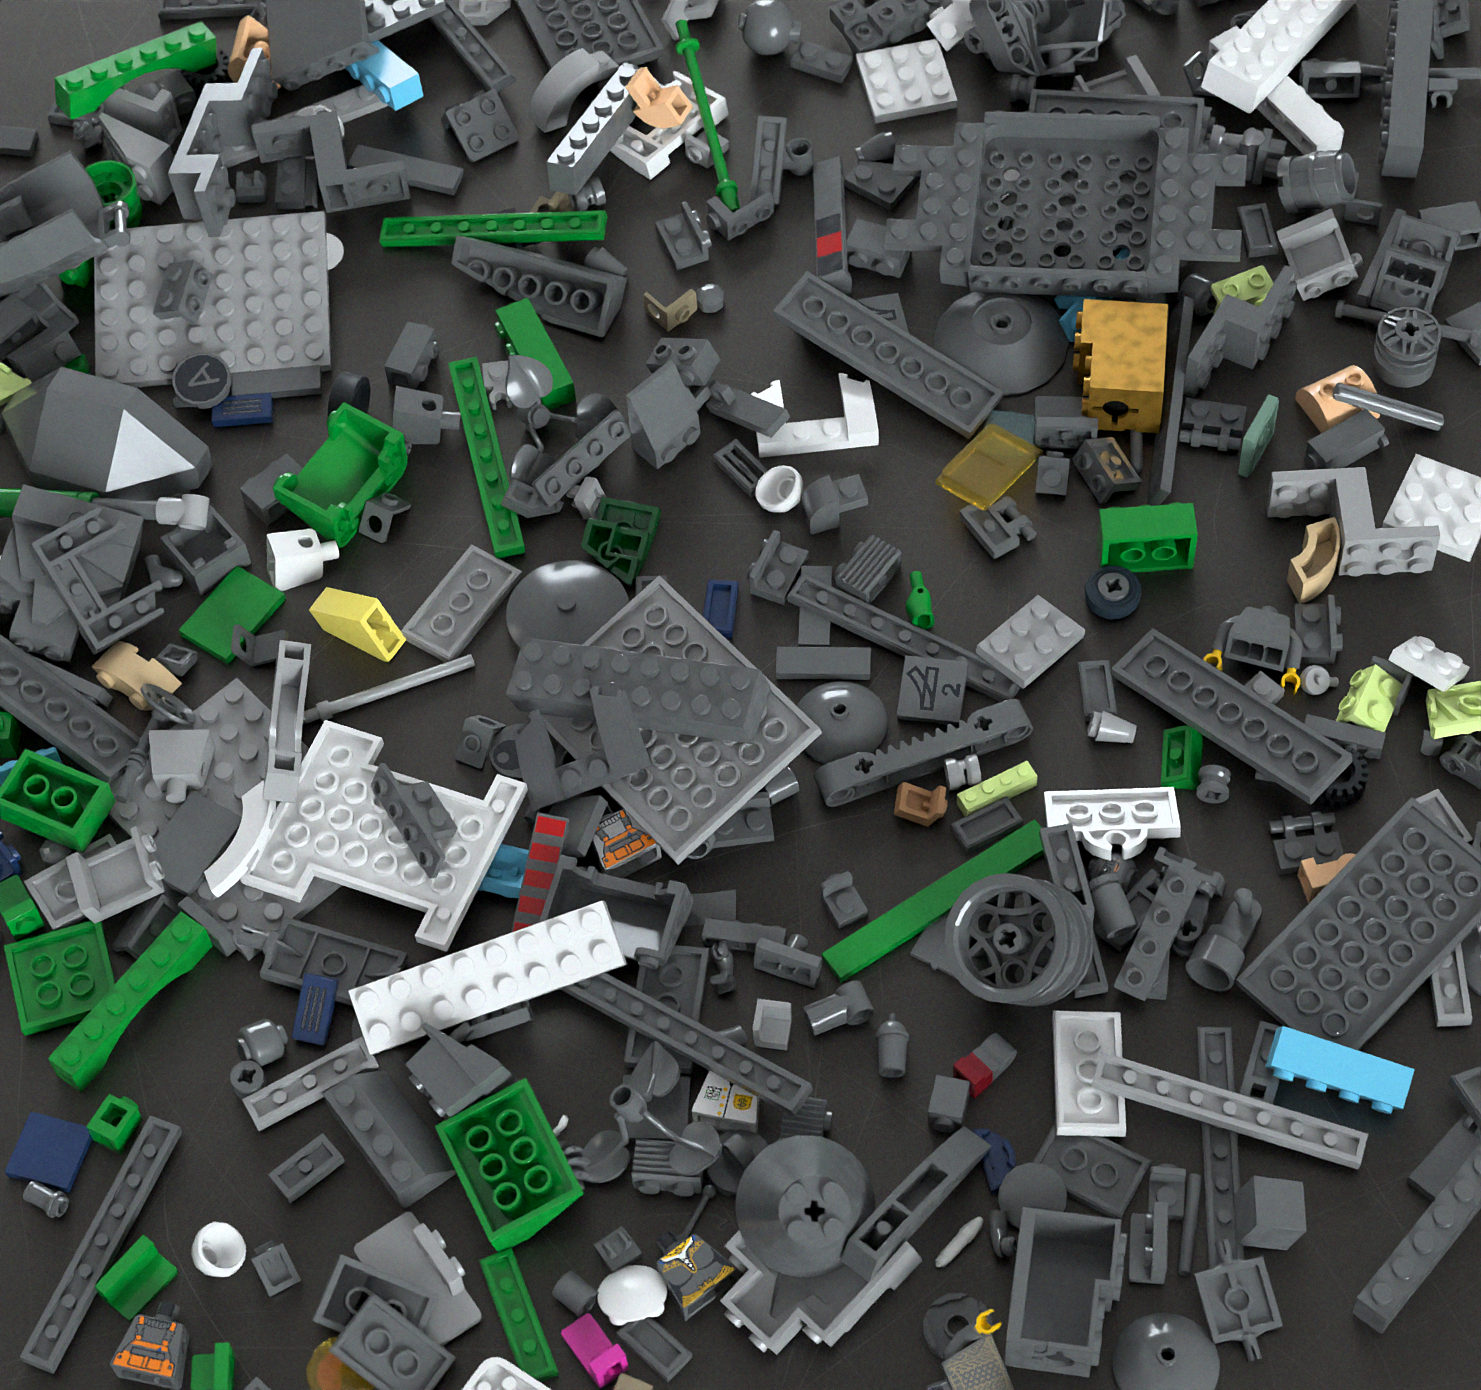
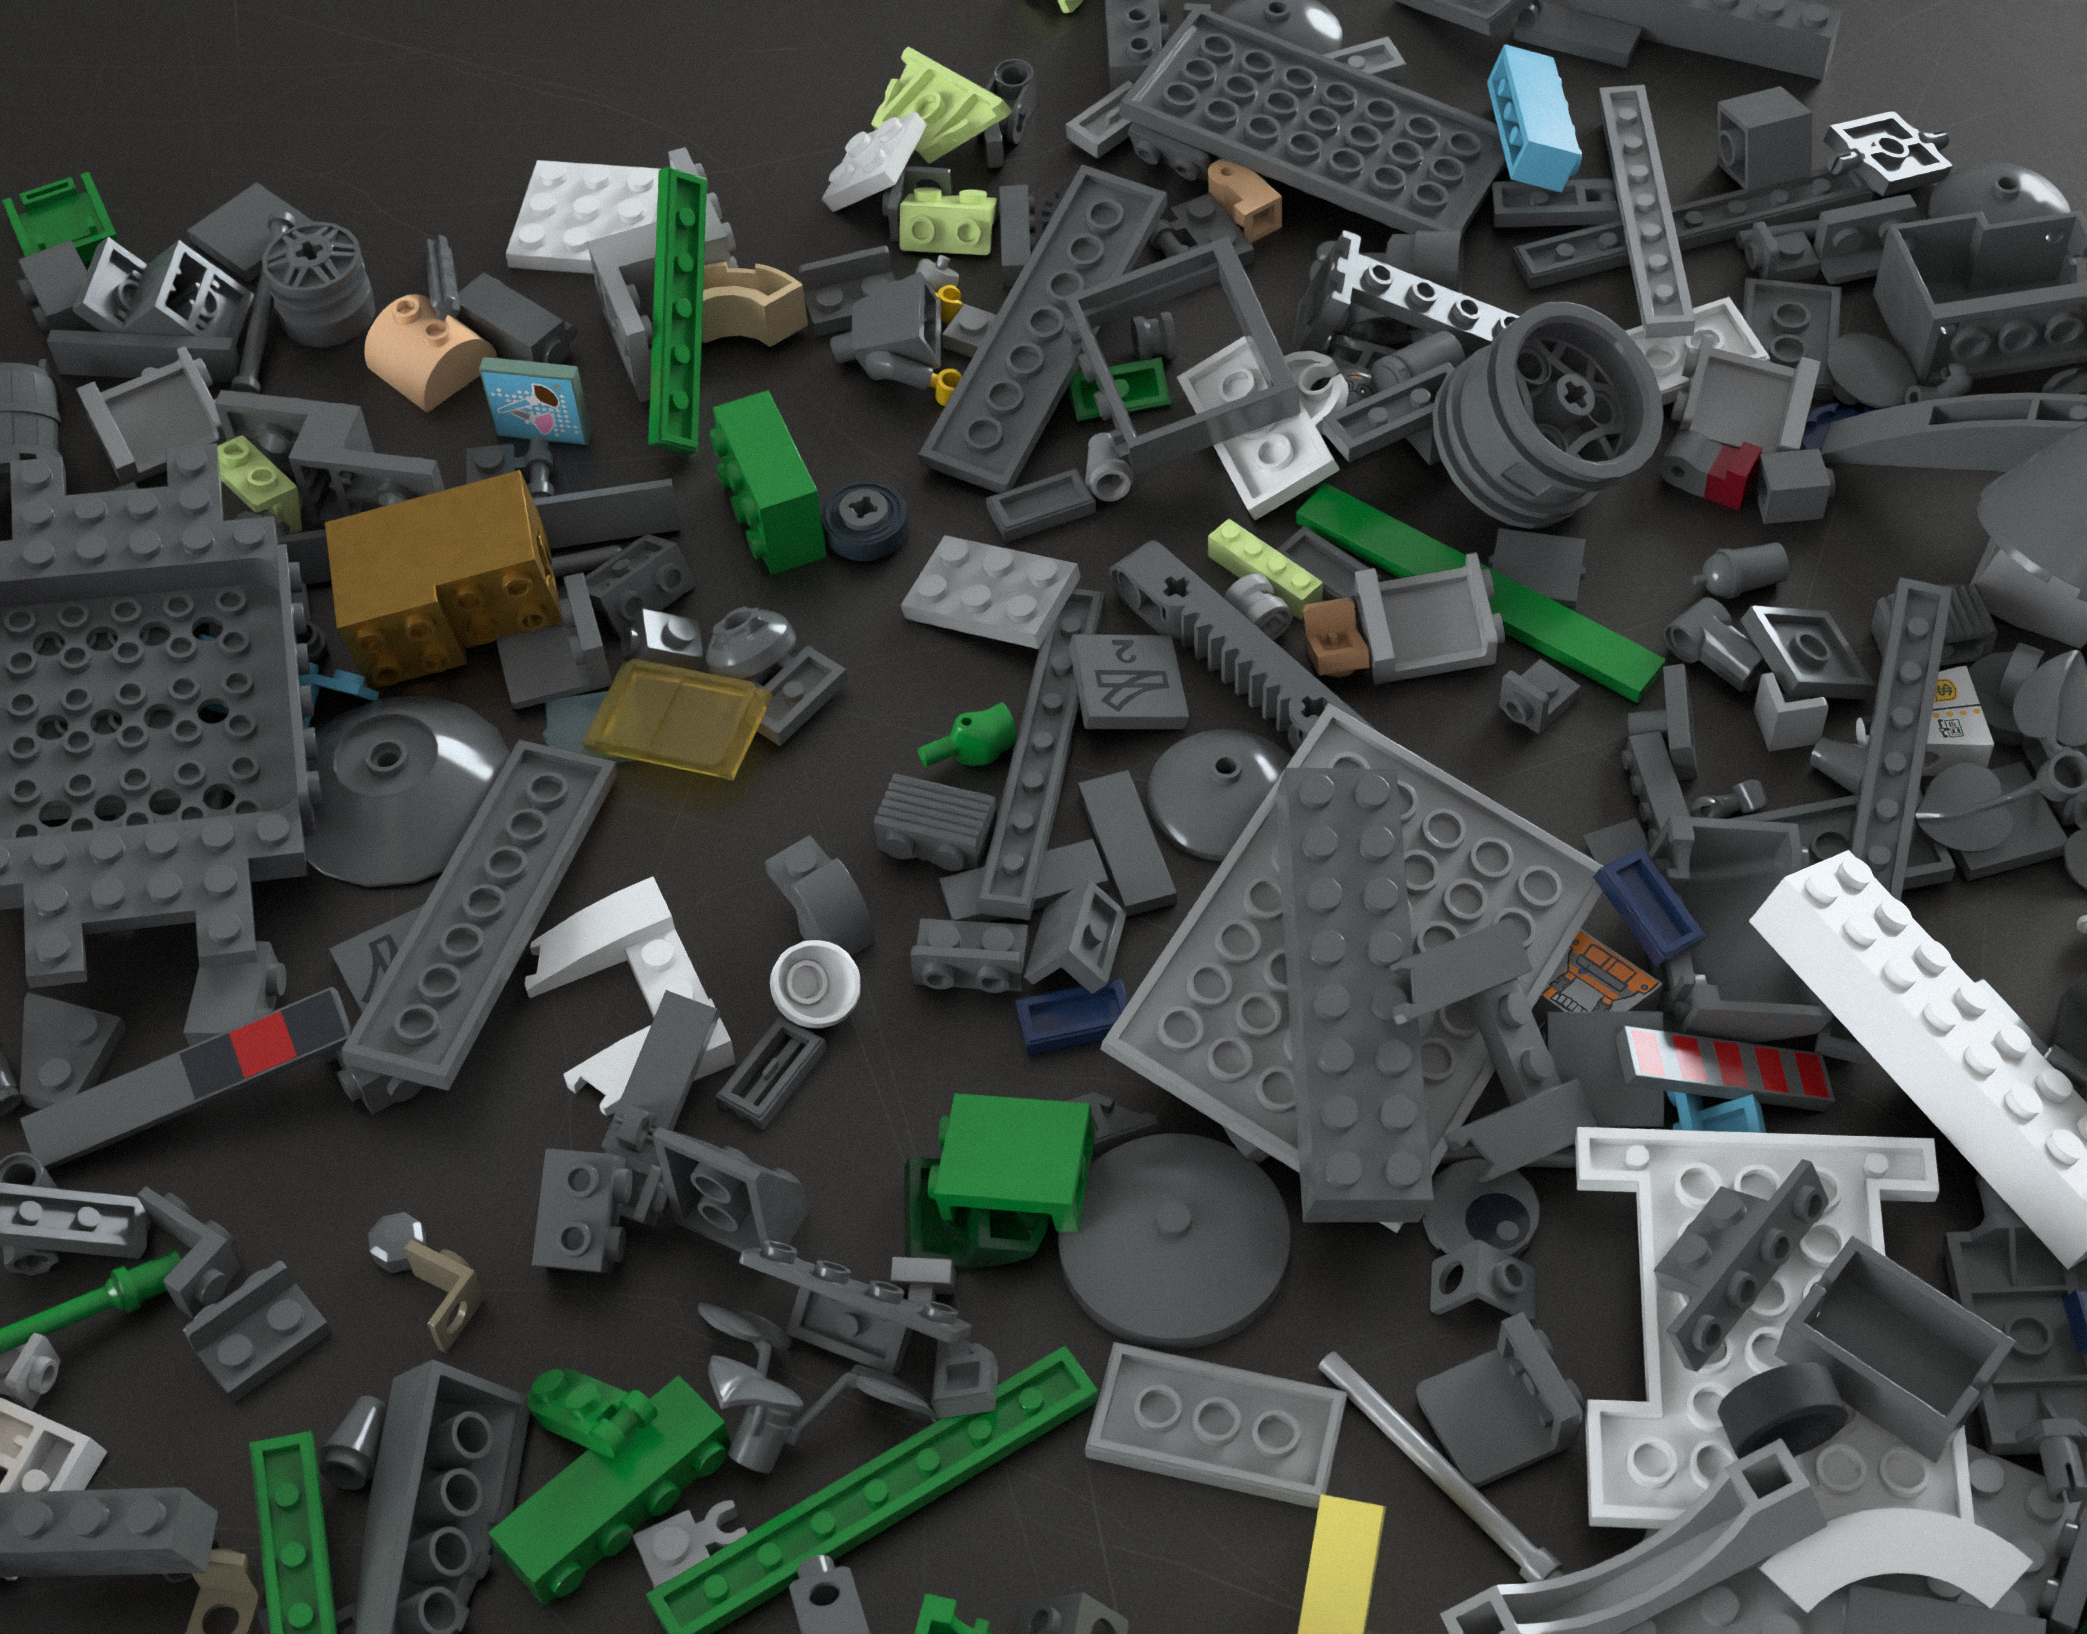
camera: 110 degrees left, 5 degrees down
none -> green plate [526,1369,658,1458]
none -> green tile [648,166,707,455]
none -> dark grey piece [706,606,796,681]
none -> green panel [928,1093,1096,1233]
none -> dark grey panel [1024,879,1127,994]
none -> dark grey window [1063,236,1301,474]
none -> light grey panel [1355,552,1505,685]
none -> dark grey bracket [1416,1312,1585,1488]
none -> dark blue tile [1593,847,1706,967]
none -> light grey panel [1670,334,1821,454]
none -> black tyre [1717,1362,1849,1459]
none -> dark grey tile [1740,606,1876,700]
none -> dark grey piece [1775,1235,2016,1464]

